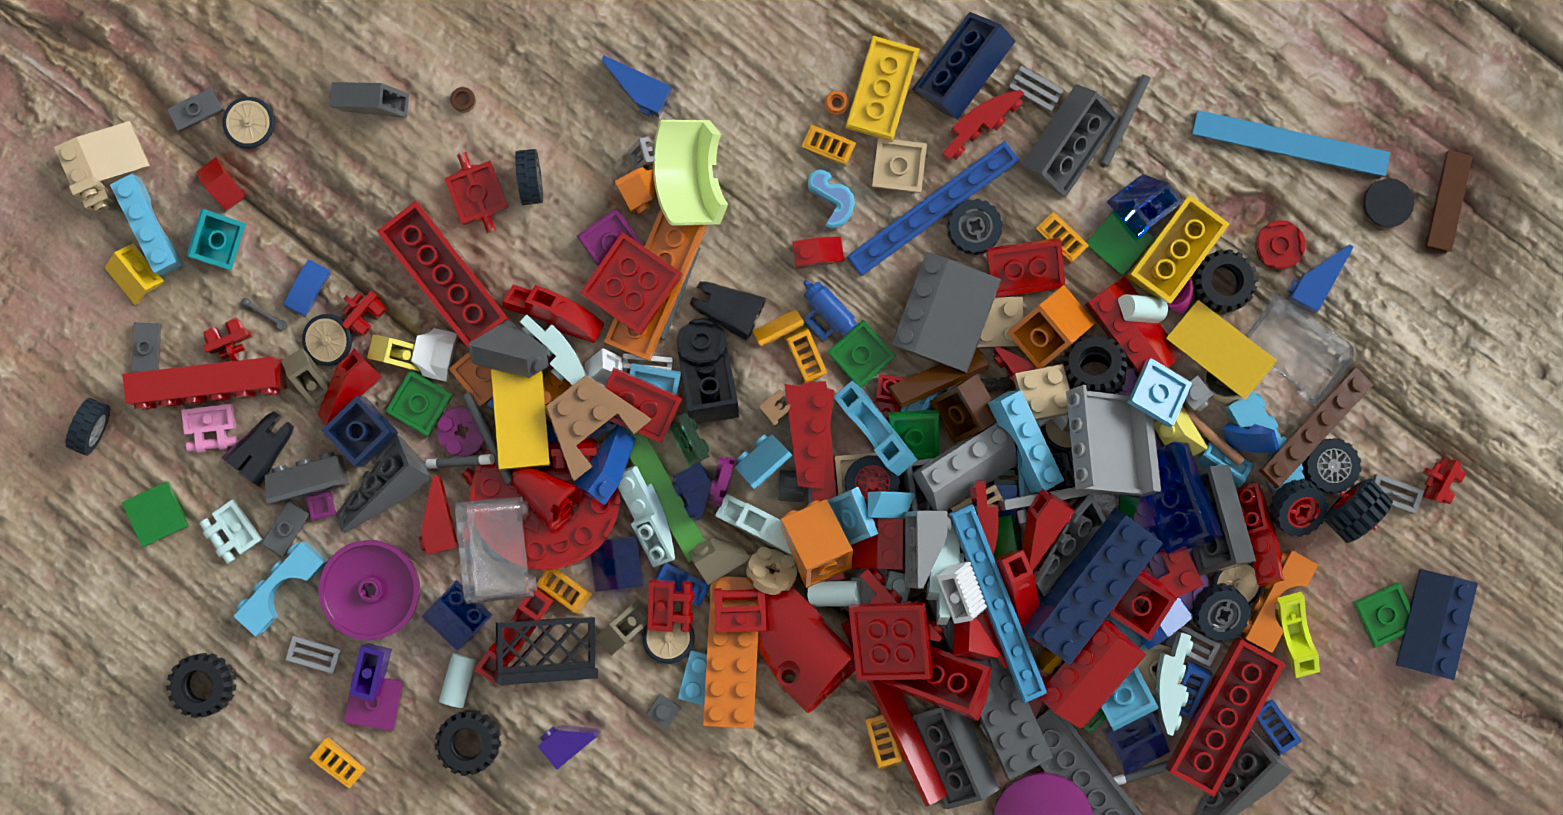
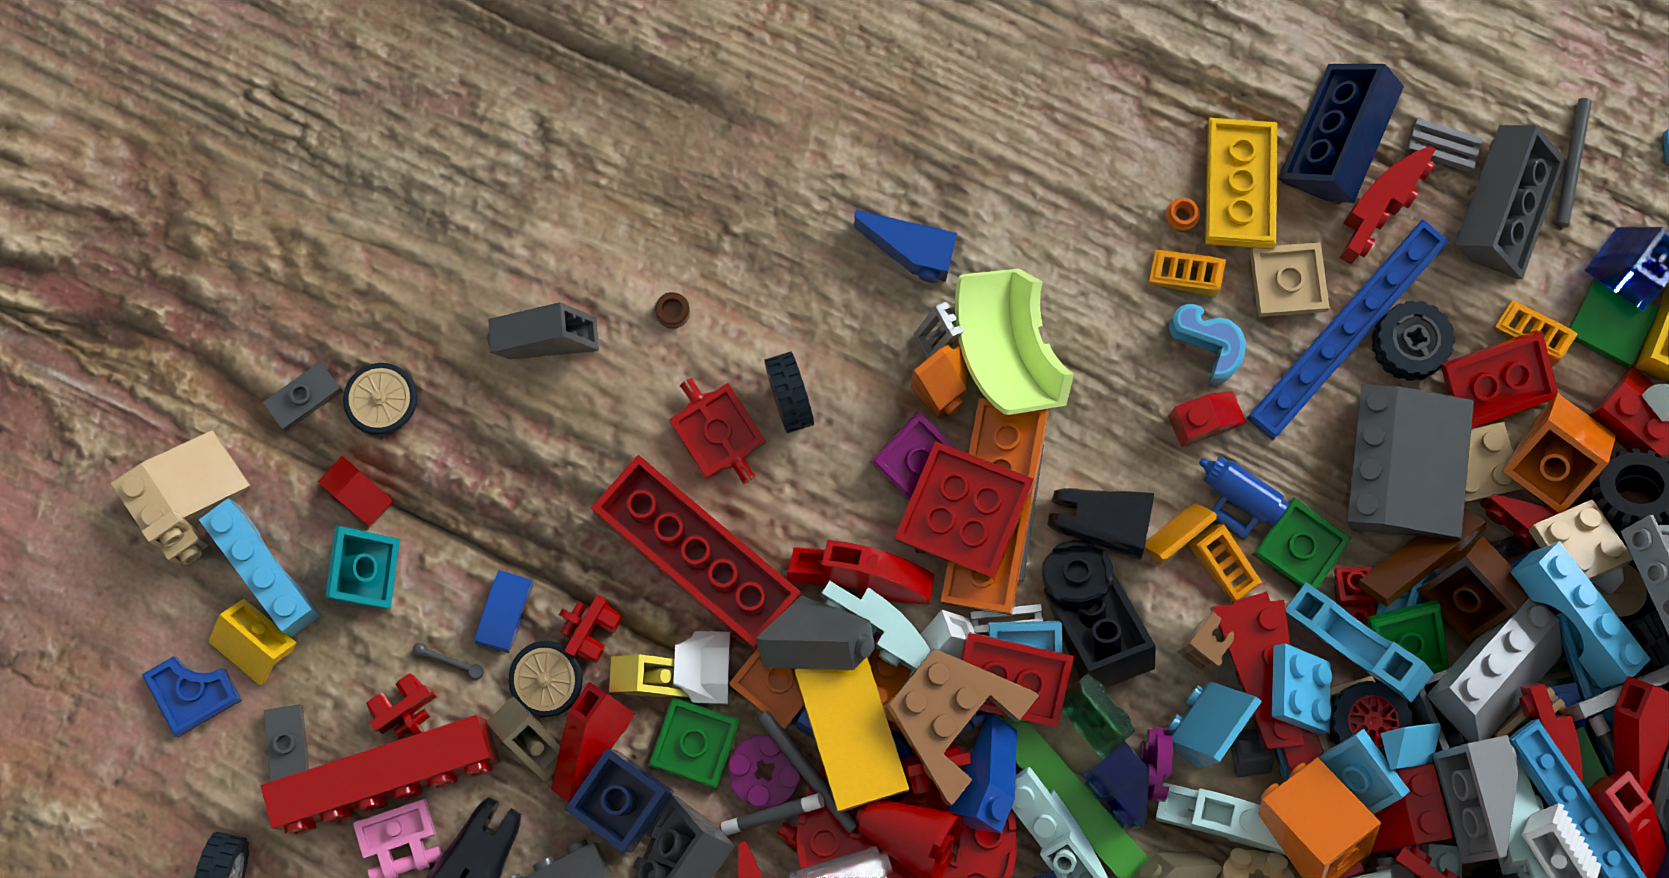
camera: 10 degrees left, 10 degrees down
none -> blue tile [142,656,242,738]
none -> medium azure plate [1272,643,1332,734]

